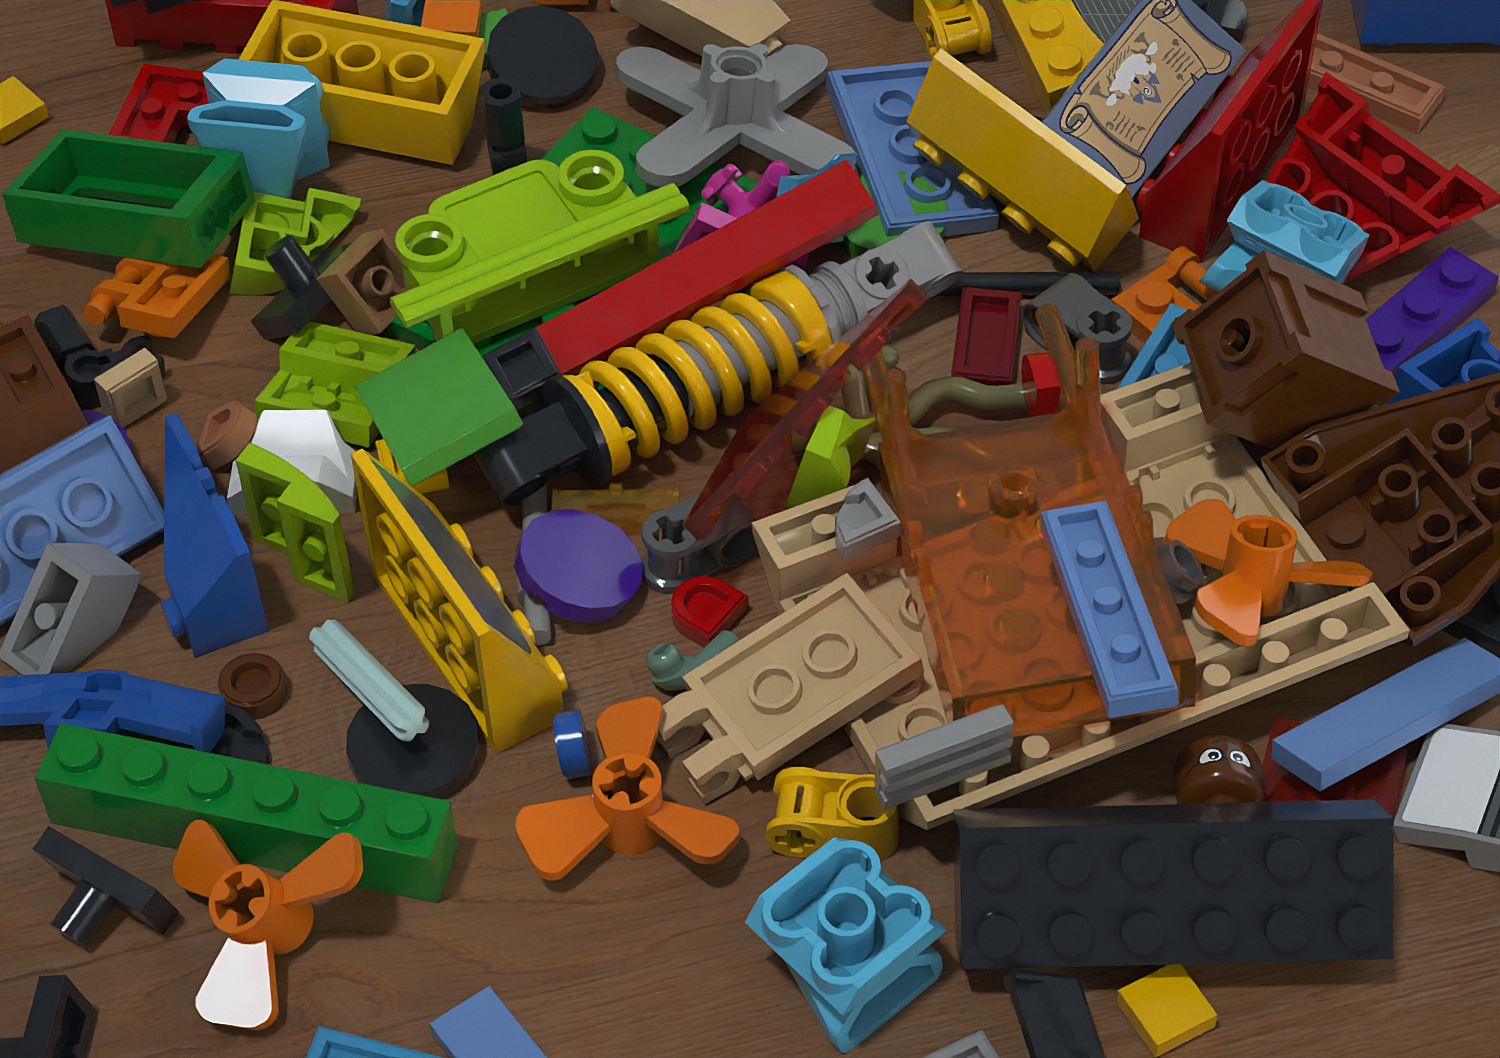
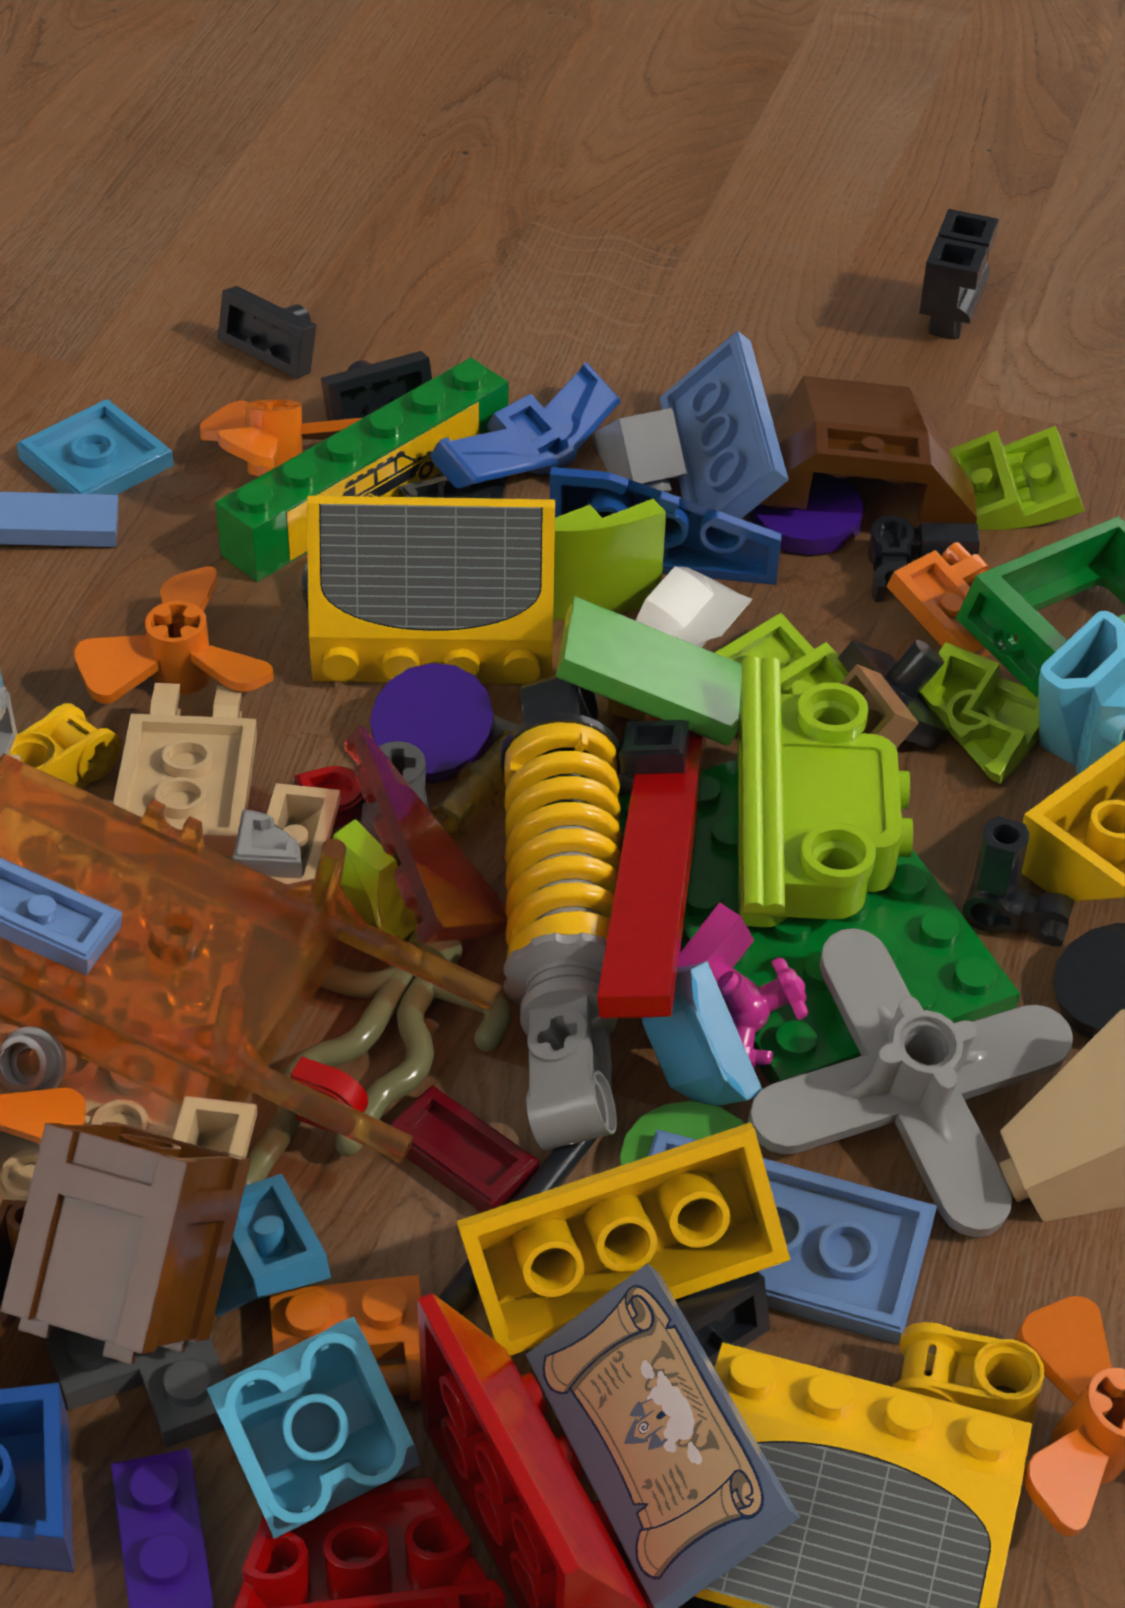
camera: 120 degrees right, 5 degrees down
tan tile [94,348,167,428] -> none
nougat tile [197,401,258,473] -> none
blue tile [553,709,592,780] -> none
sand green arm [646,630,740,691] -> none
dark grey piece [1021,273,1133,384] -> none

